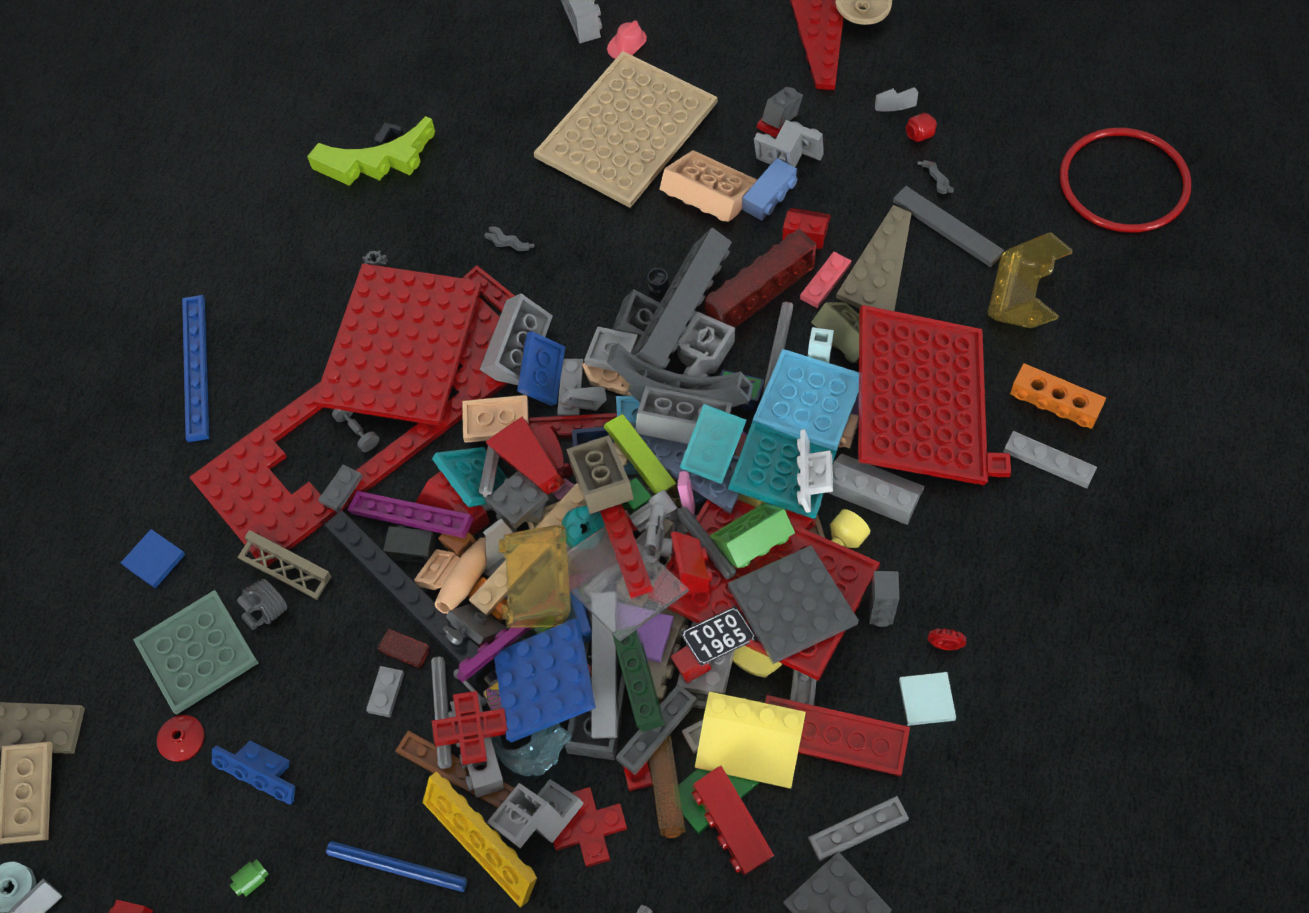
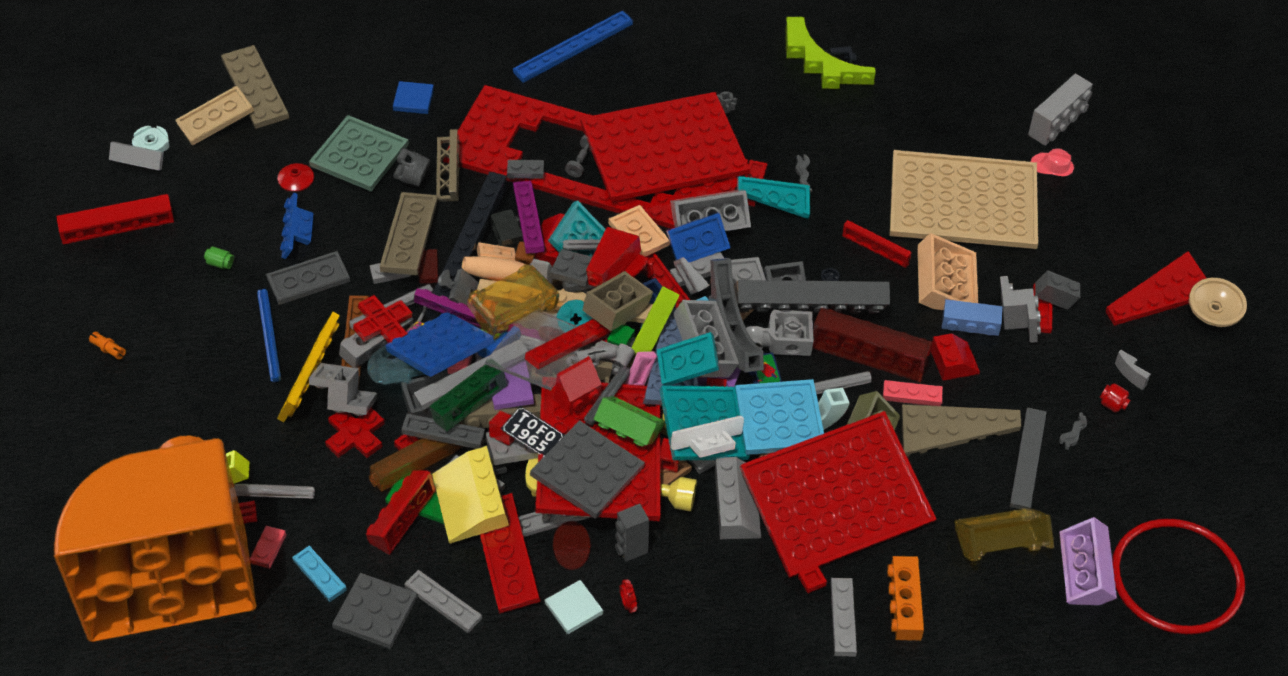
camera: 55 degrees right, 10 degrees down
none -> dark grey tile [266,251,350,305]
none -> dark tan plate [380,192,438,275]
none -> clear red piece [553,521,590,570]
none -> teal wing [737,176,810,219]
none -> red tile [842,220,911,268]
none -> lavender slope [1060,517,1117,605]

